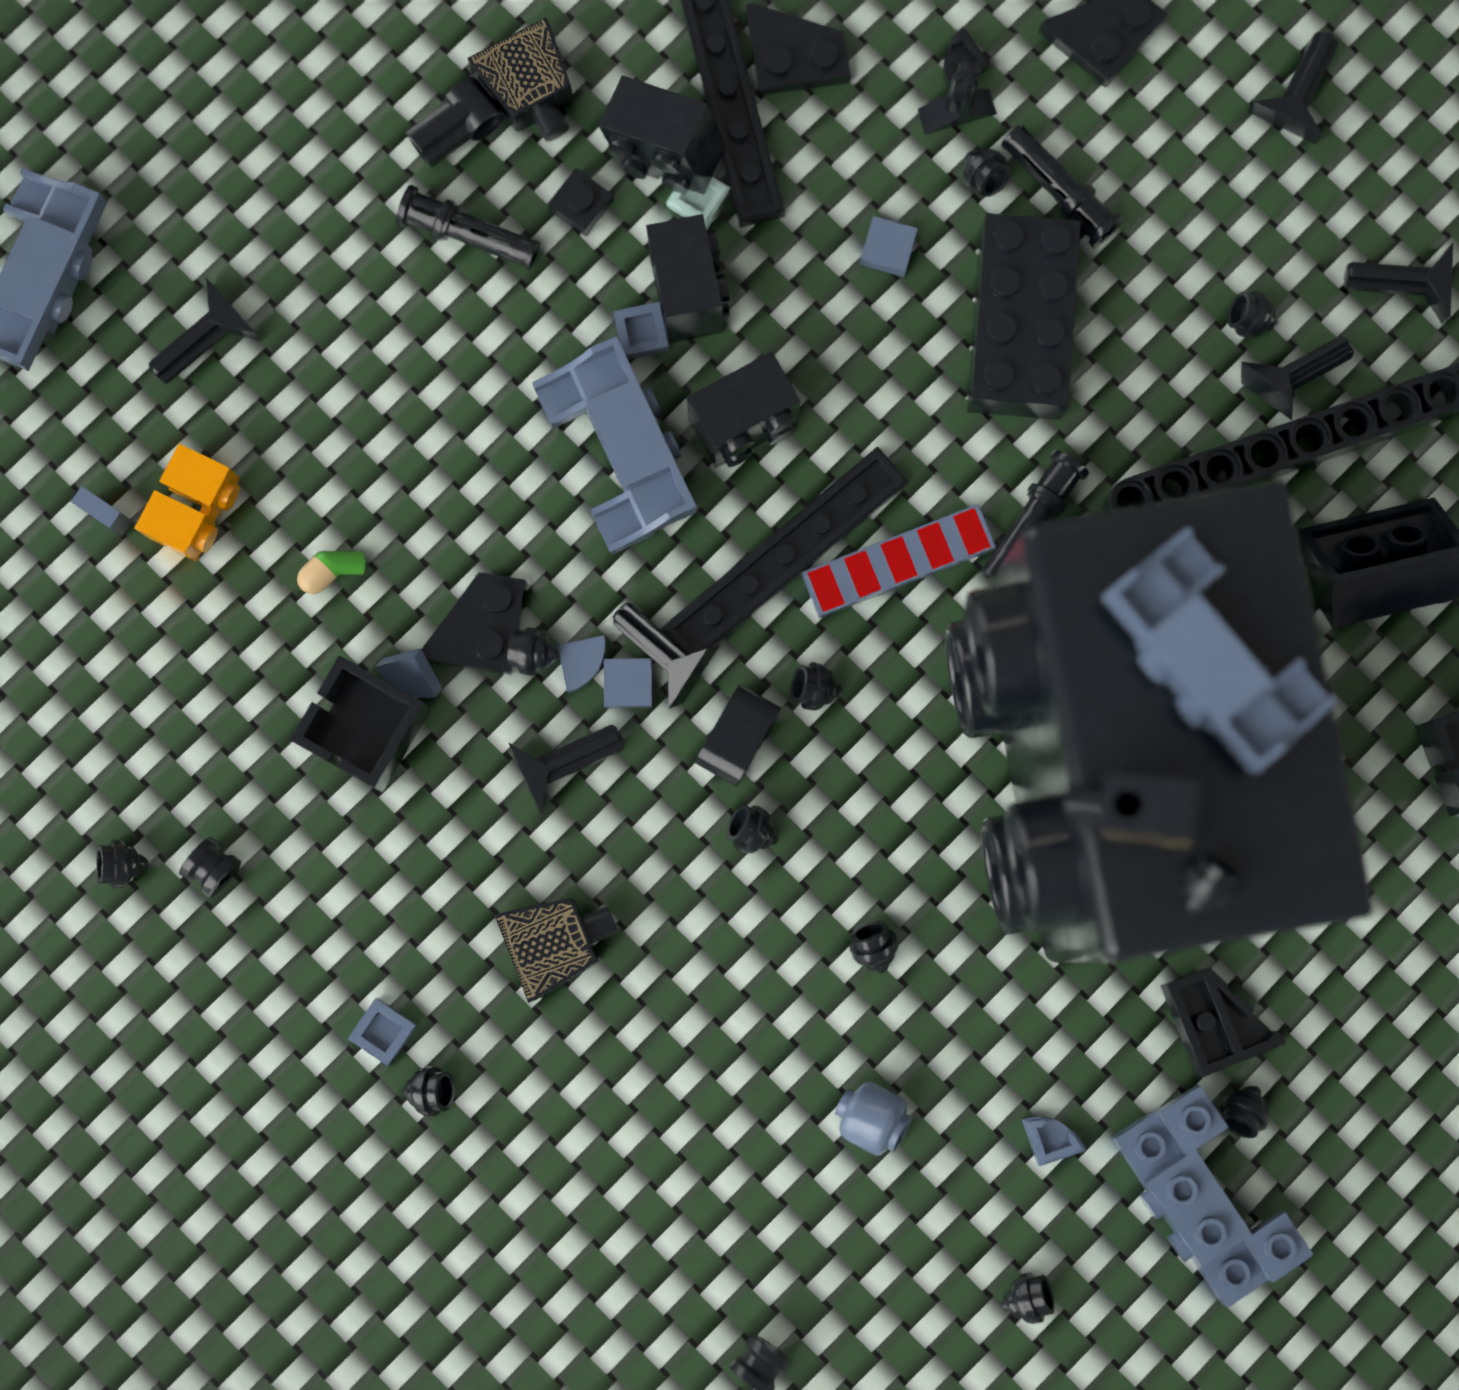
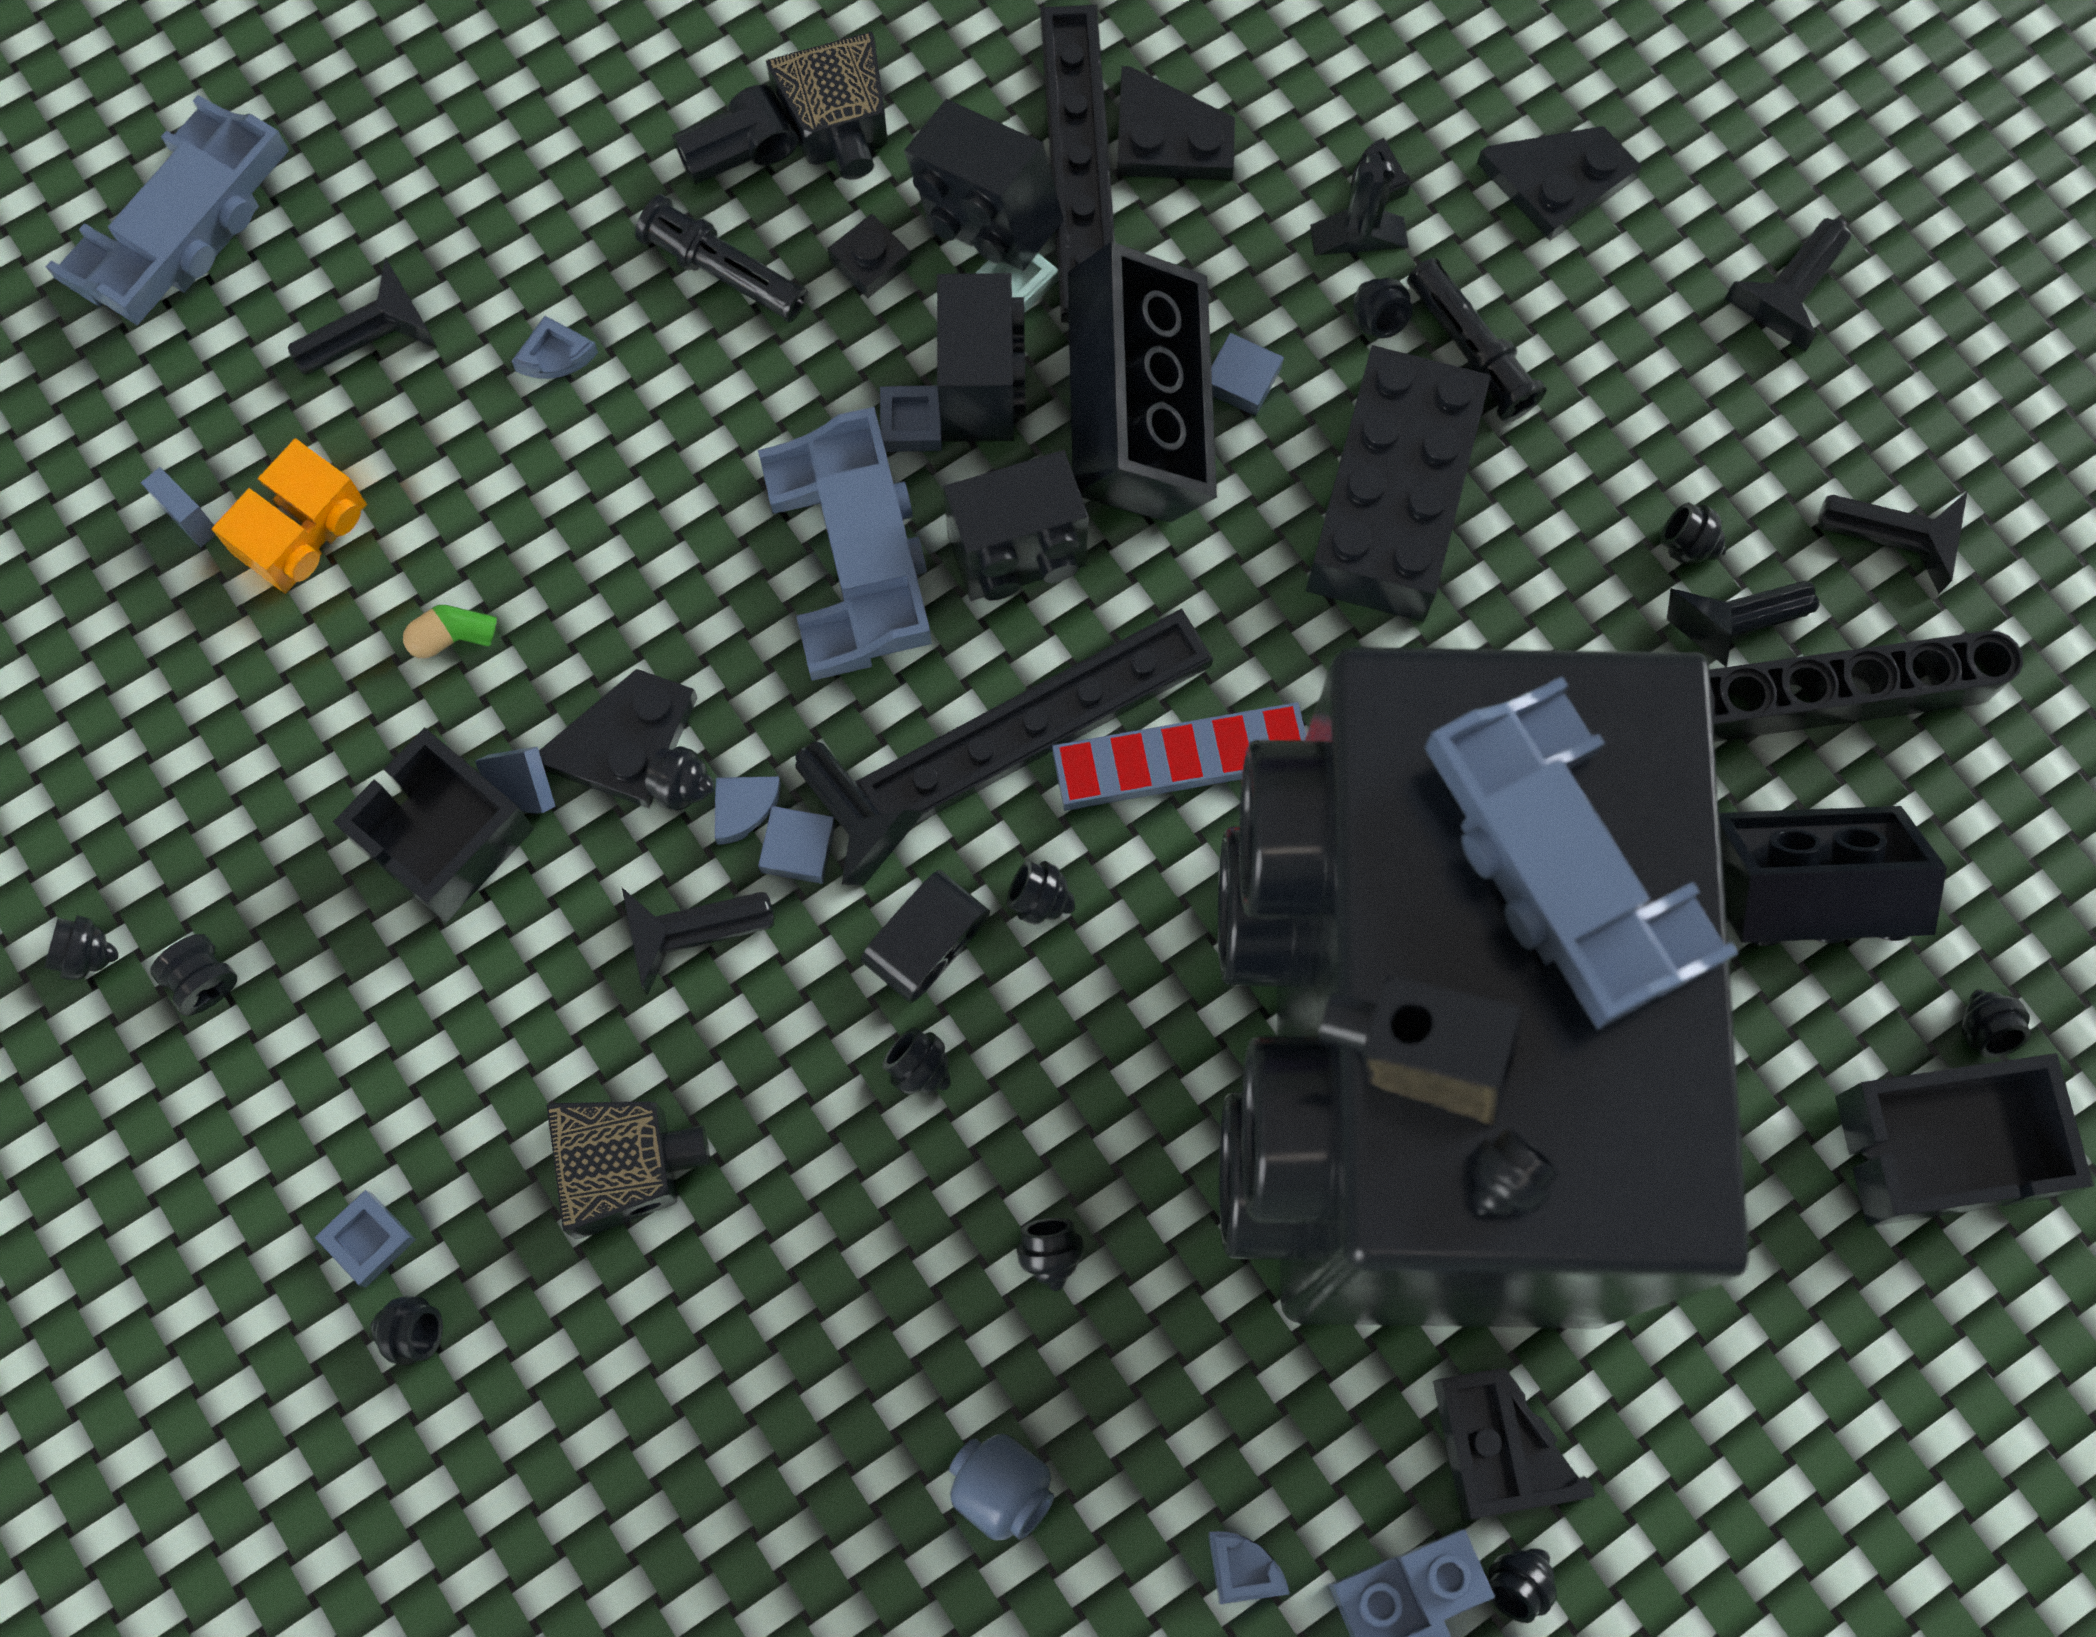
camera: 10 degrees right, 10 degrees down
none -> sand blue tile [511,316,598,379]
none -> black brick [1067,241,1217,523]

